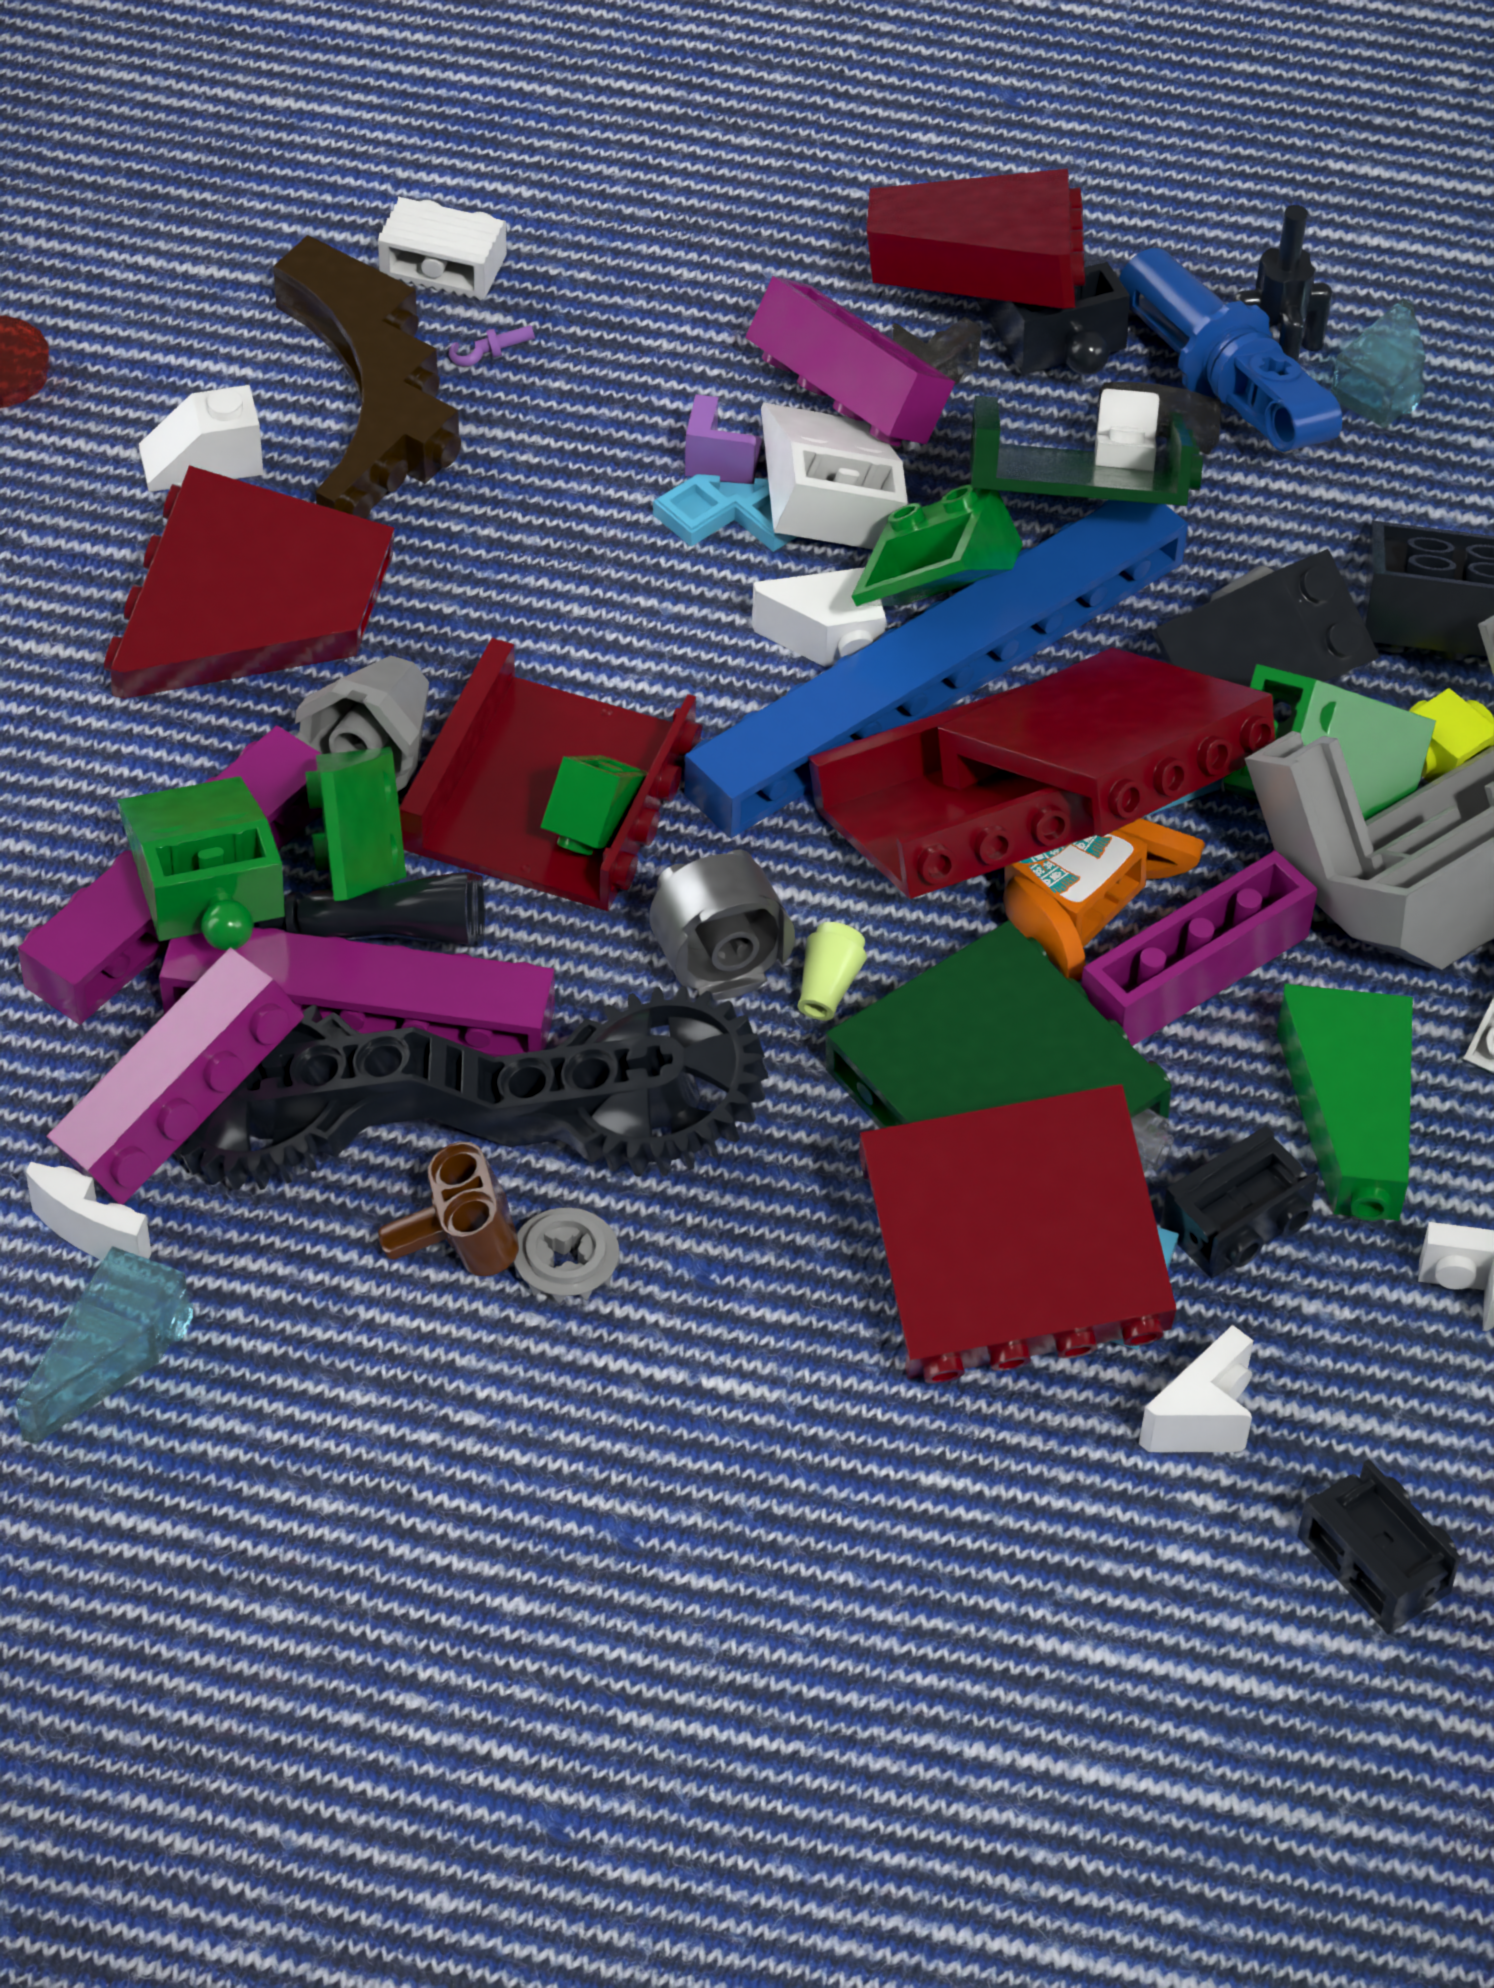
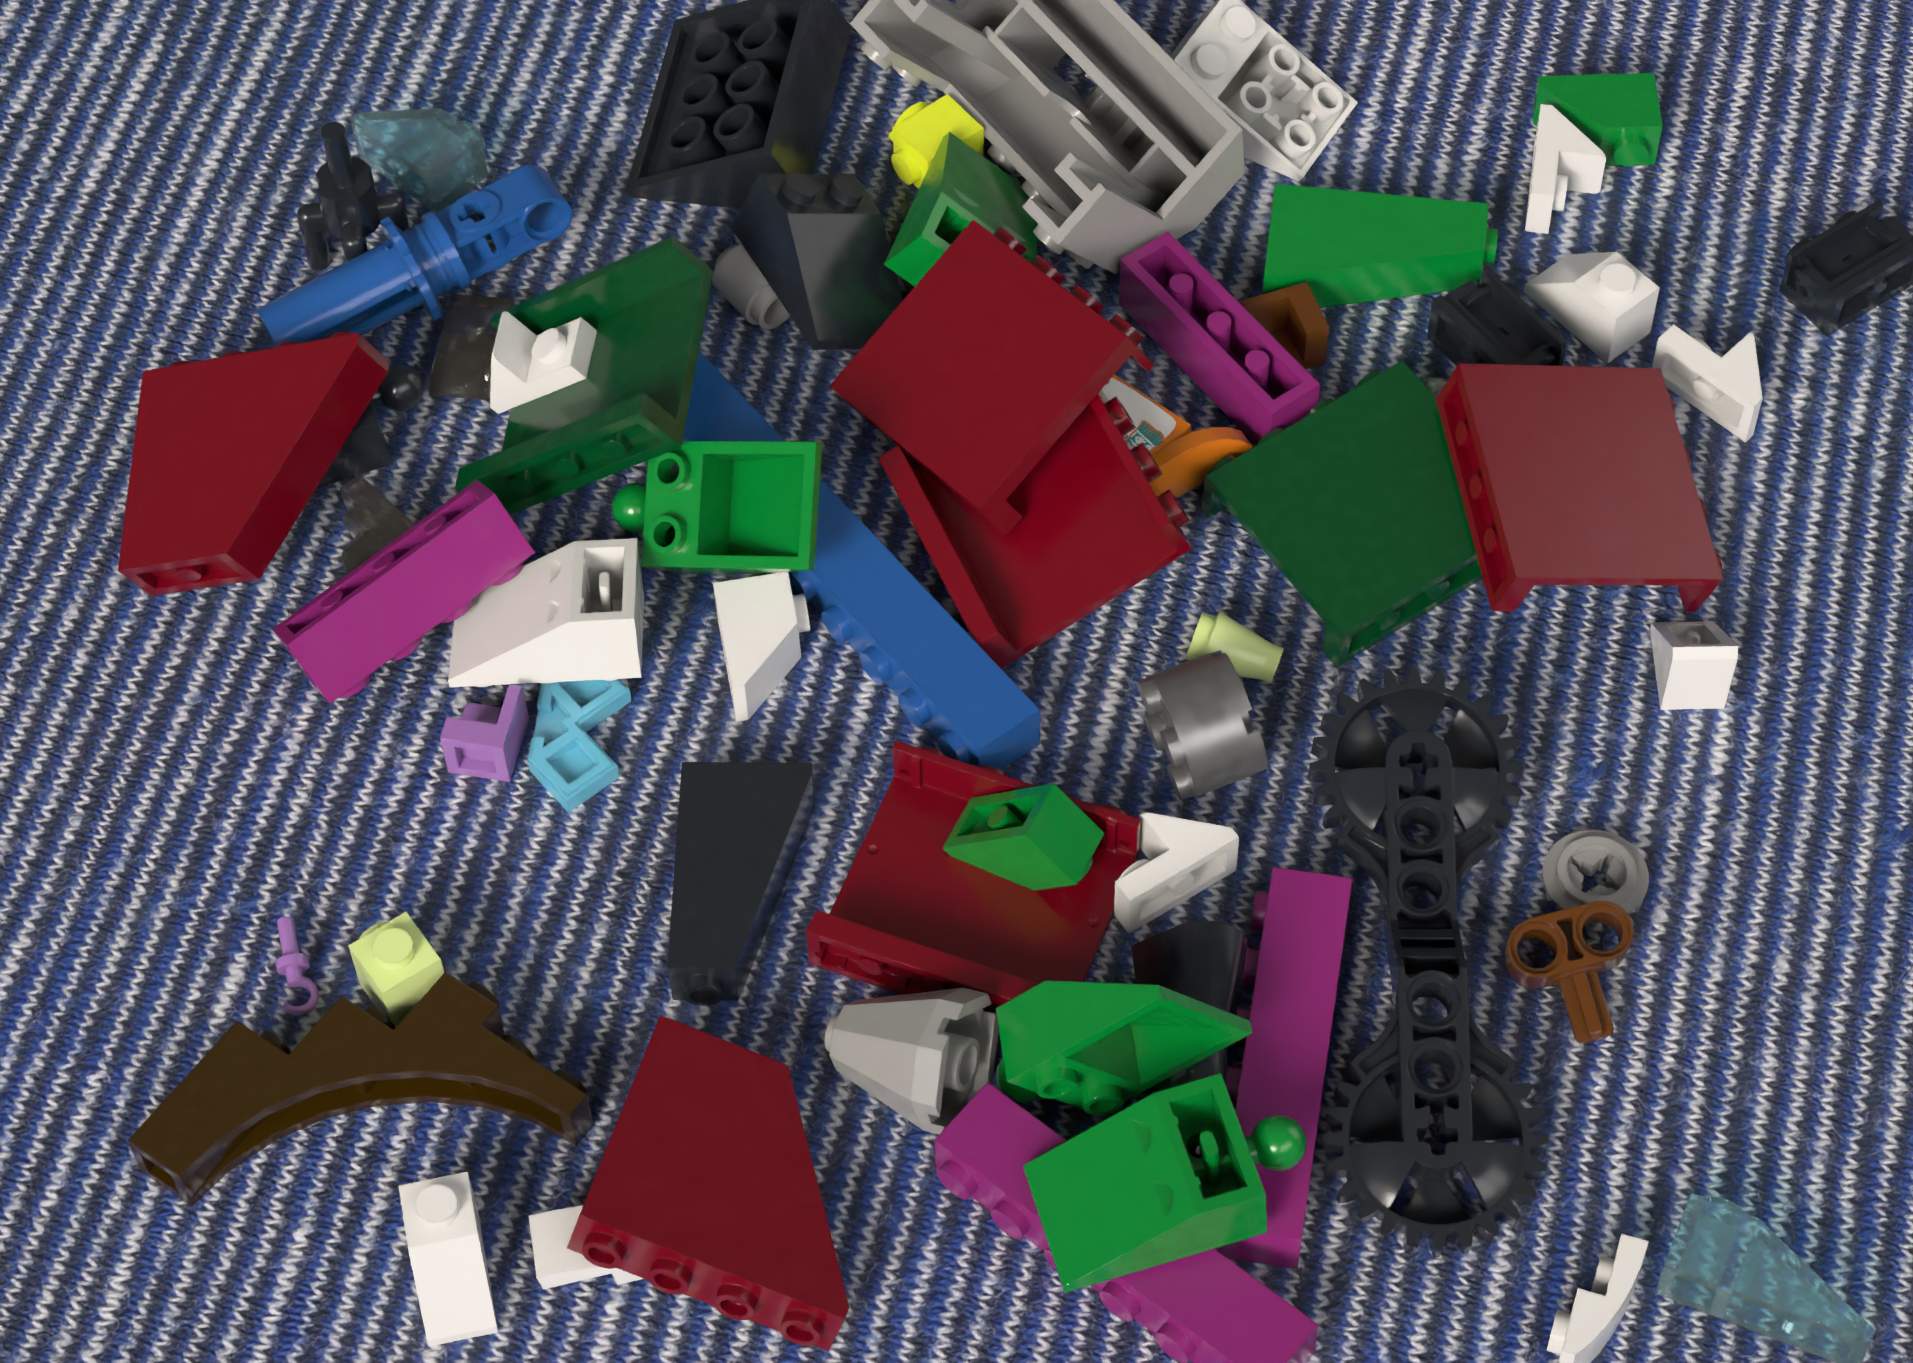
camera: 85 degrees left, 5 degrees up
brick [46,947,305,1205] -> none
white brick [378,197,507,300] -> none
none -> yellowish green brick [348,912,444,1027]
none -> black slope [667,762,815,1006]
none -> white slope [1114,813,1239,933]
none -> reddish brown panel [1240,282,1329,370]
none -> white slope [1524,252,1660,363]
none -> white slope [1651,621,1738,710]

